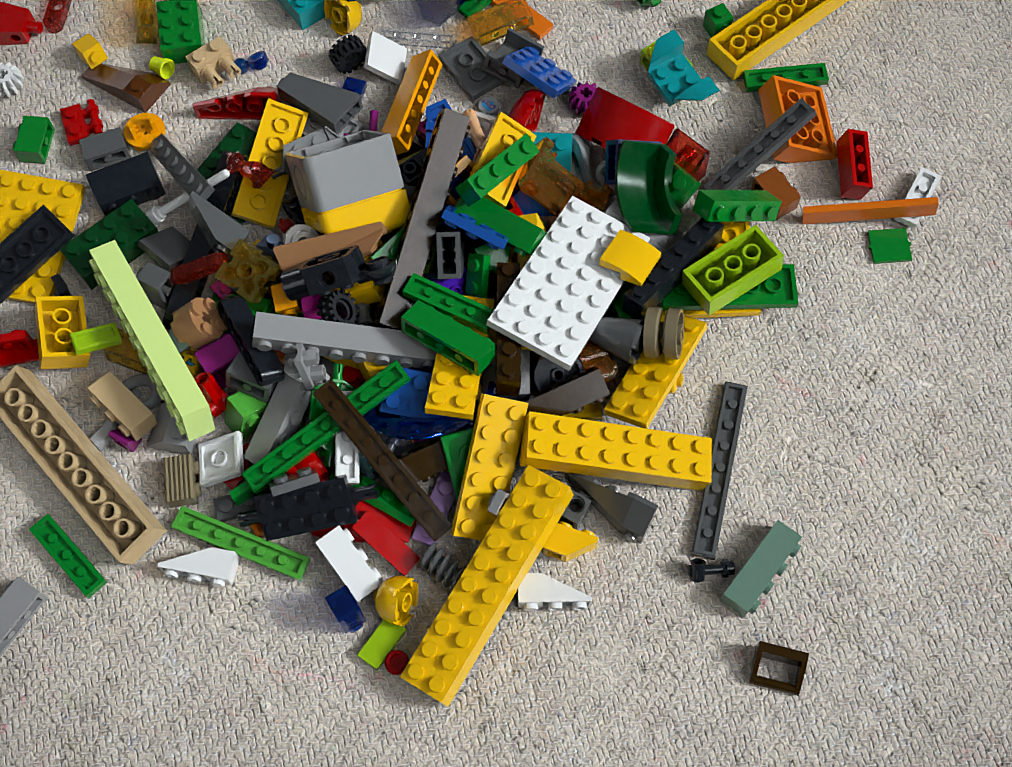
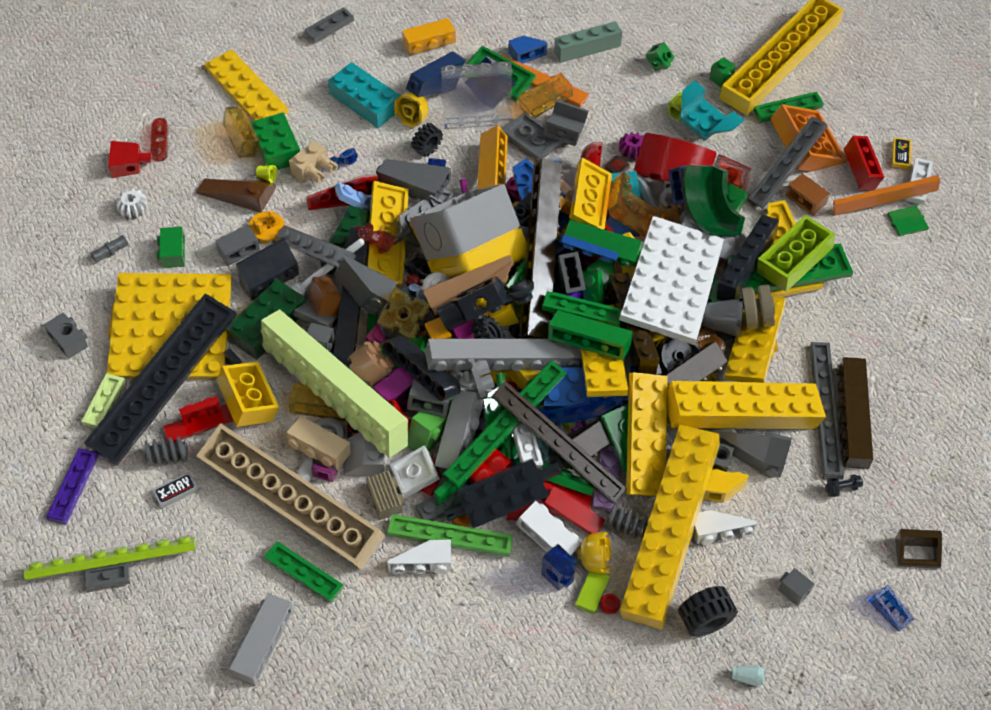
camera: 15 degrees left, 10 degrees down
red plate [60,99,103,146] -> none
lime tile [69,322,122,356] -> none
yellow brick [72,33,108,69] -> none
clear red beam [170,253,229,284] -> none
dark grey plate [269,467,320,497] -> none
white tile [364,31,407,85] -> none
green brick [455,133,540,207] -> none
light grey plate [487,489,510,516] -> none
blue plate [502,47,577,98] -> none
yellow slope [599,229,661,286] -> none
green brick [693,190,782,222] -> none
sand green brick [720,520,802,617] -> none
none -> dark orange brick [308,276,341,316]
none -> light blue hinge [335,182,371,212]
none -> tile [605,155,630,173]
none -> black tyre [678,586,738,637]
none -> dark grey brick [778,568,815,606]
none -> dark brown brick [836,357,873,469]
none -> clear blue slope [868,585,914,632]
none -> tile [892,137,911,170]

